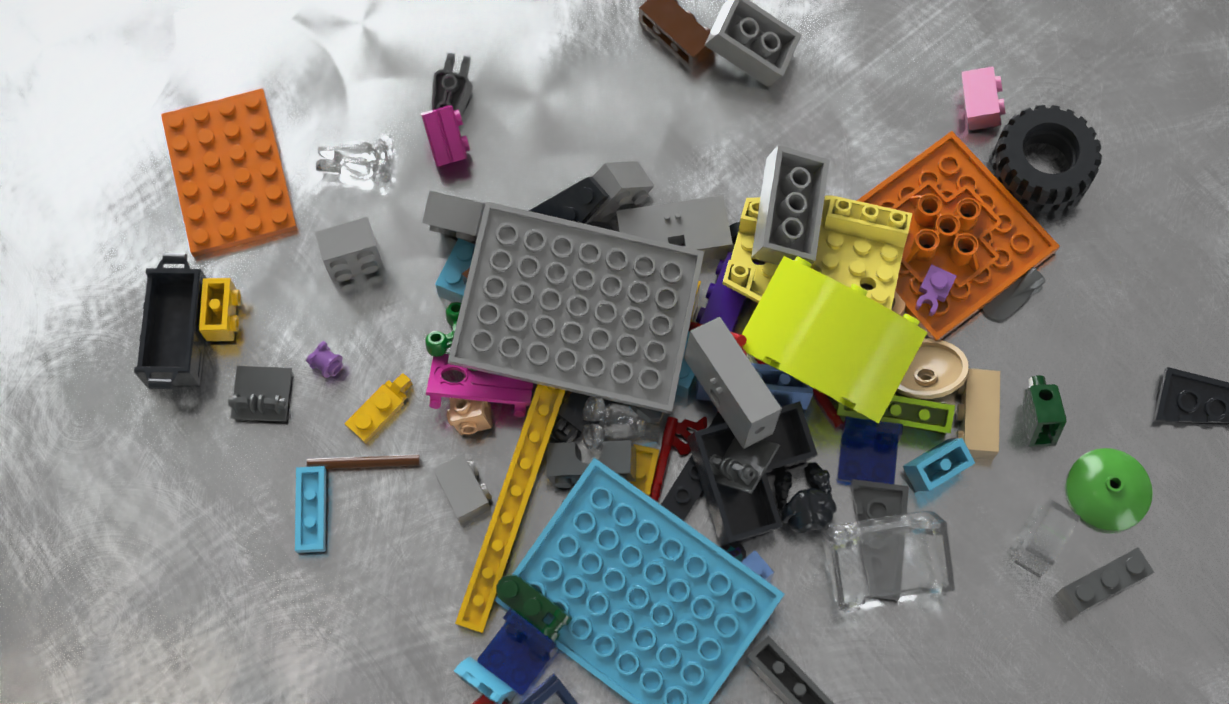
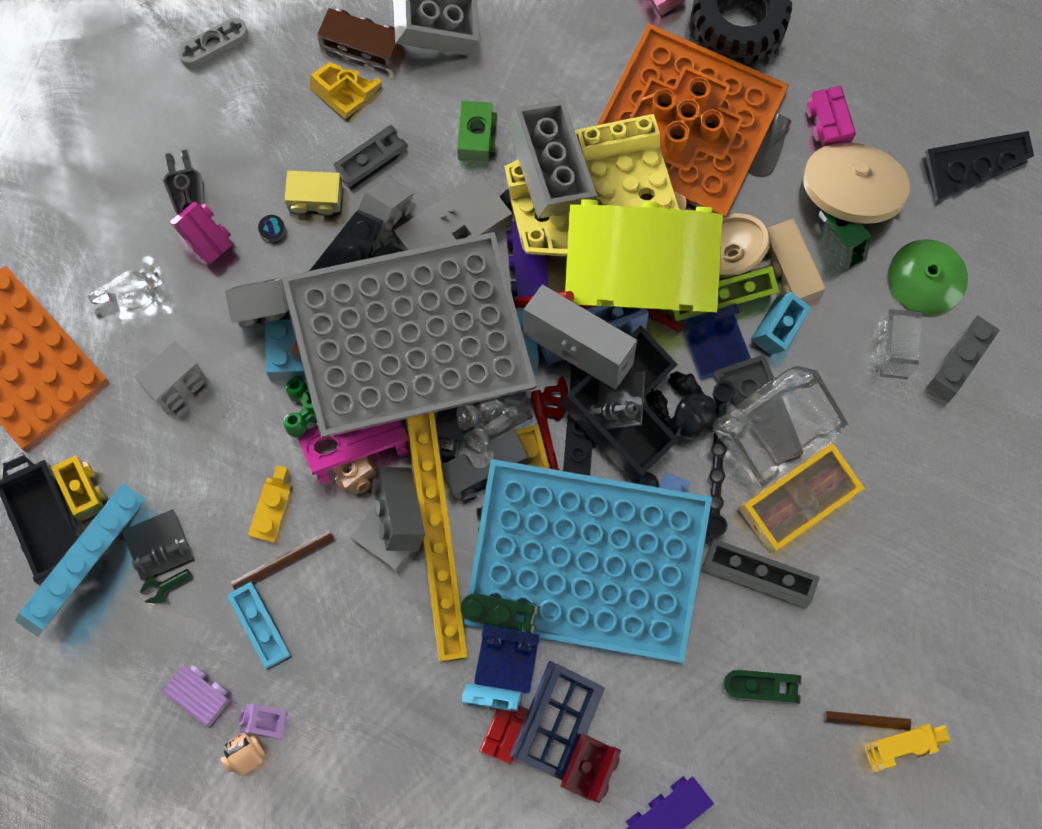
camera: 30 degrees left, 5 degrees up
medium lavender brick [306,341,343,378] -> none
medium lavender plate [915,264,956,317] -> none
none -> medium azure arch [15,483,145,637]
none -> dark green bar [140,569,192,605]
none -> lavender brick [162,665,230,728]
none -> light nougat head [221,733,265,776]
none -> lavender bracket [239,704,286,739]
none -> black tile [258,215,285,243]
none -> light yellow brick [285,170,342,215]
none -> yellow slope [309,62,382,120]
none -> dark grey plate [333,125,408,187]
none -> dark grey brick [371,467,425,551]
none -> bright green brick [457,101,497,161]
none -> black bar [706,381,735,538]
none -> clear brick [738,443,865,553]
none -> tan dish [803,142,910,224]
none -> dark pink brick [806,86,856,147]

